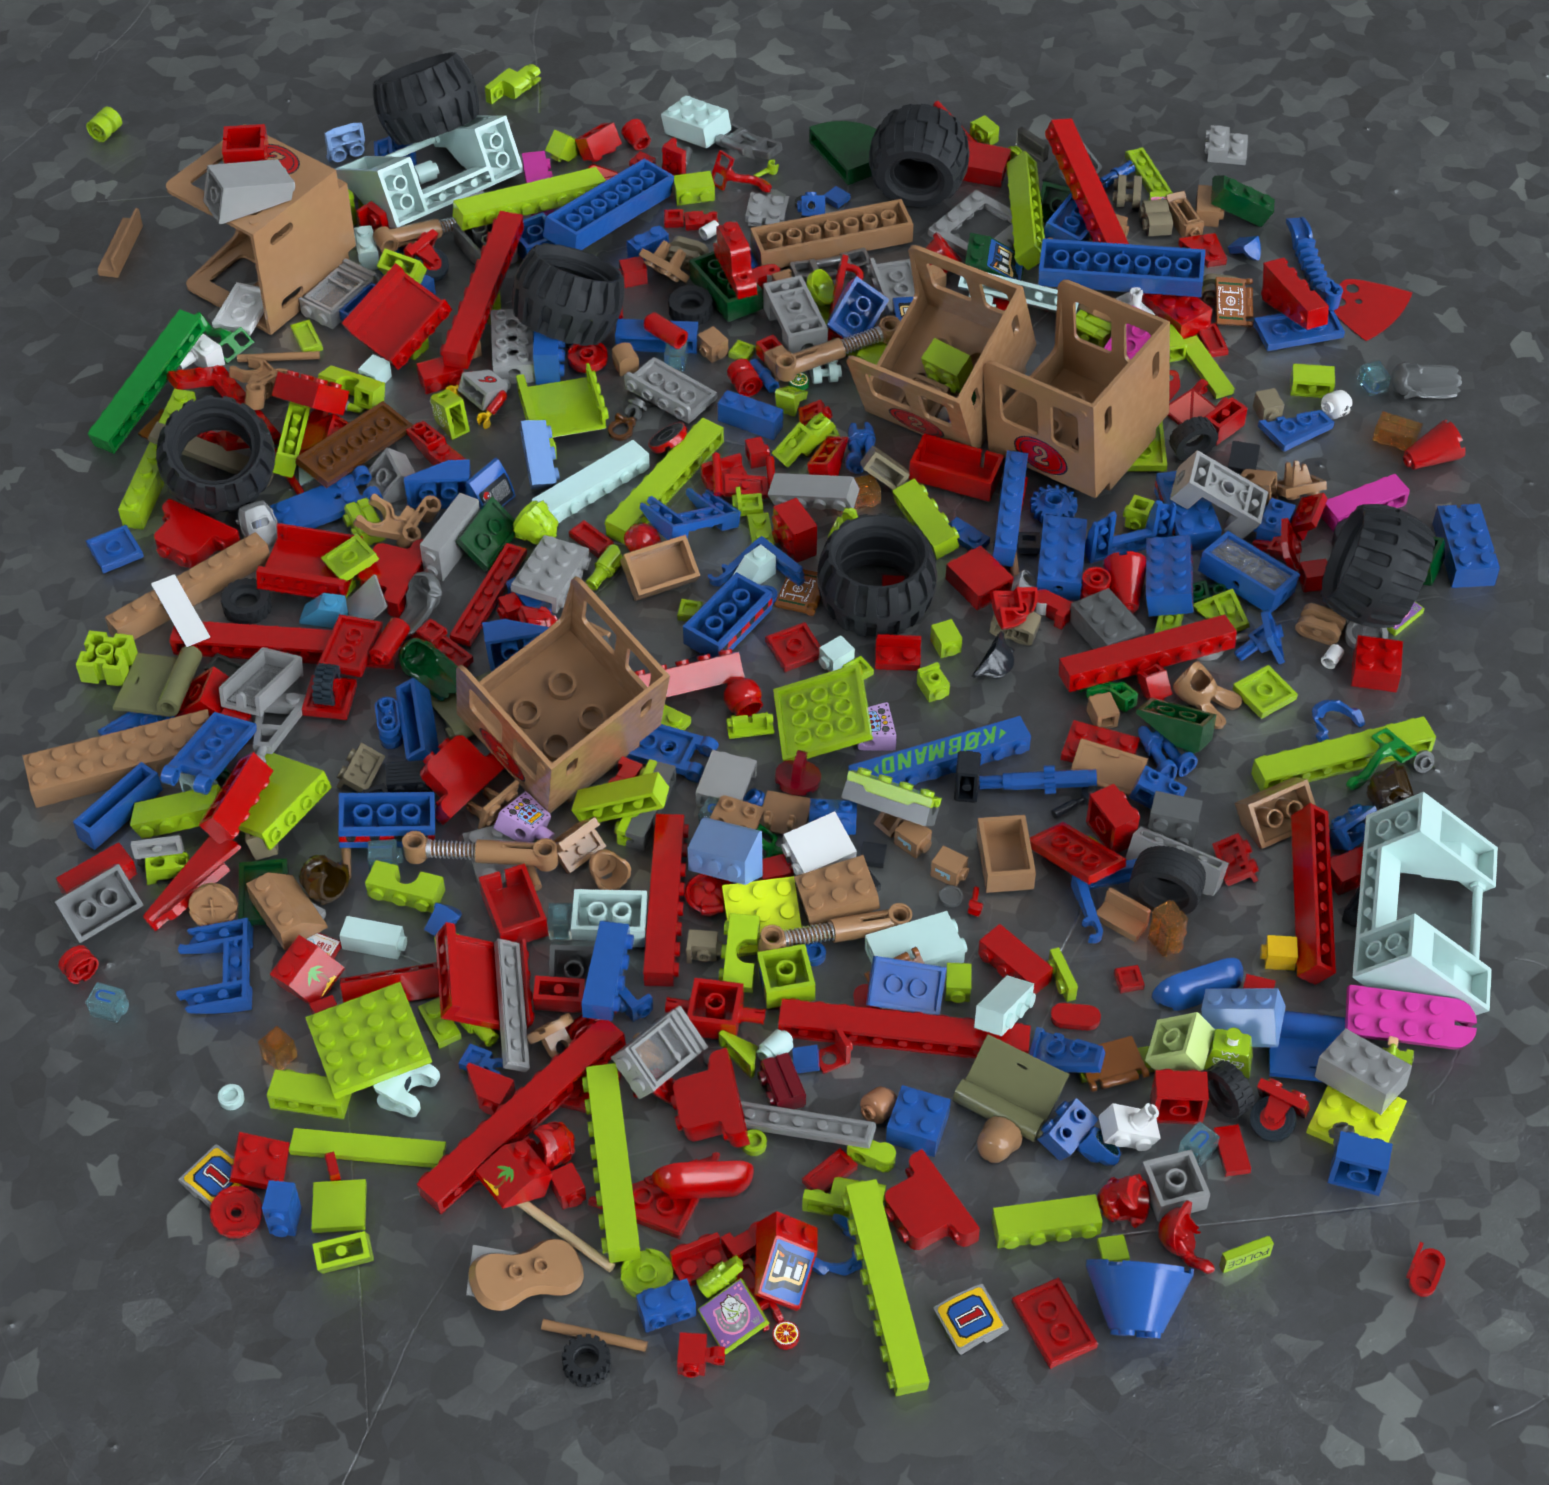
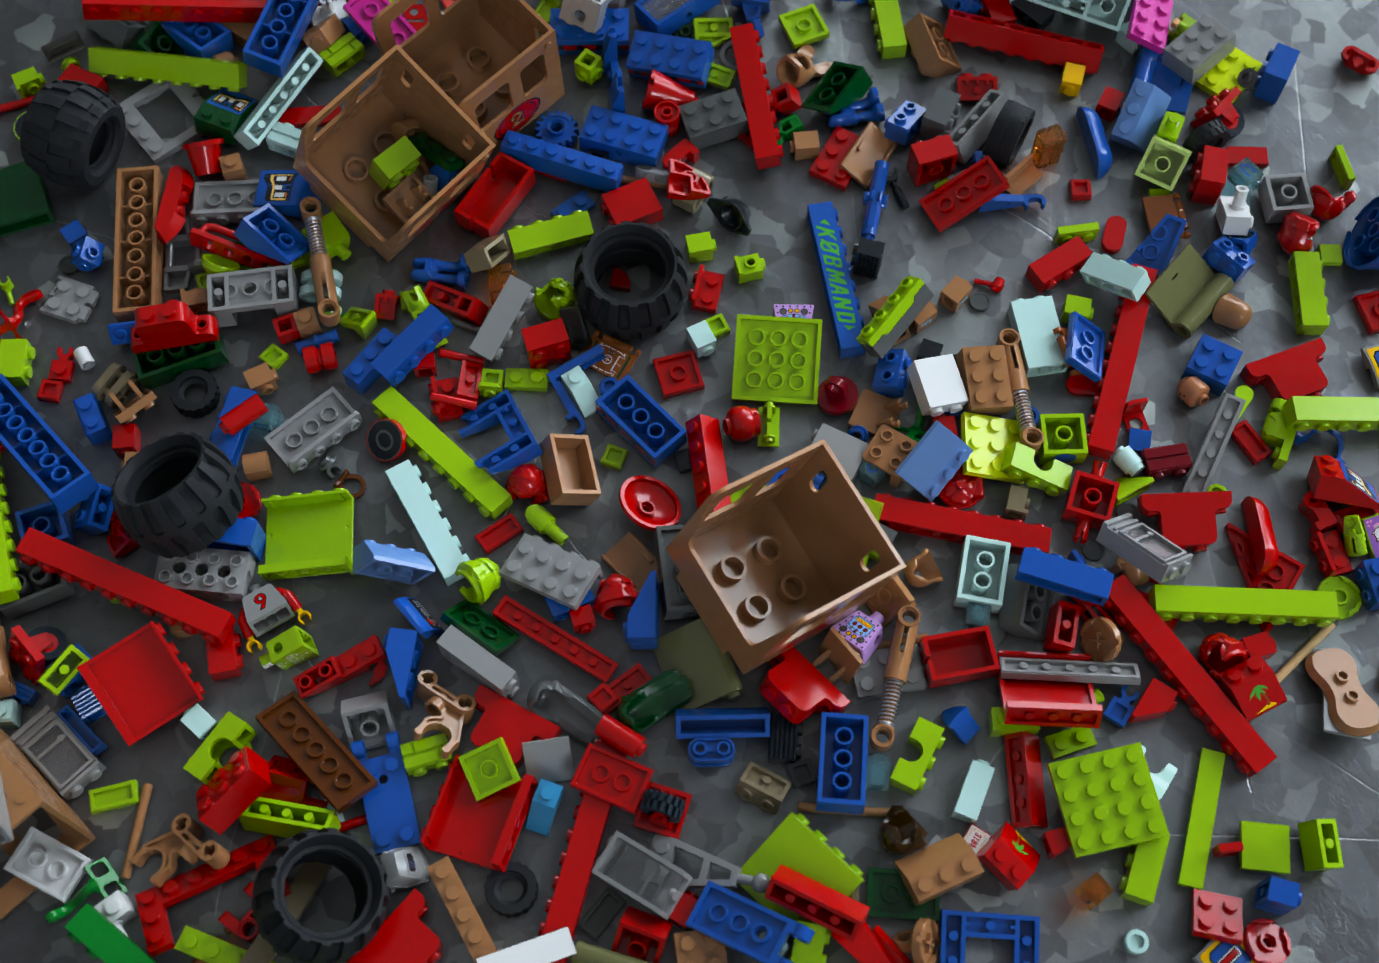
camera: 80 degrees left, 15 degrees up
medium nougat piece [976,815,1036,893] -> none
none -> red brick [154,165,194,246]
none -> blue brick [370,304,454,388]
none -> pearl dark grey tile [559,305,592,348]
none -> red dish [619,475,681,531]

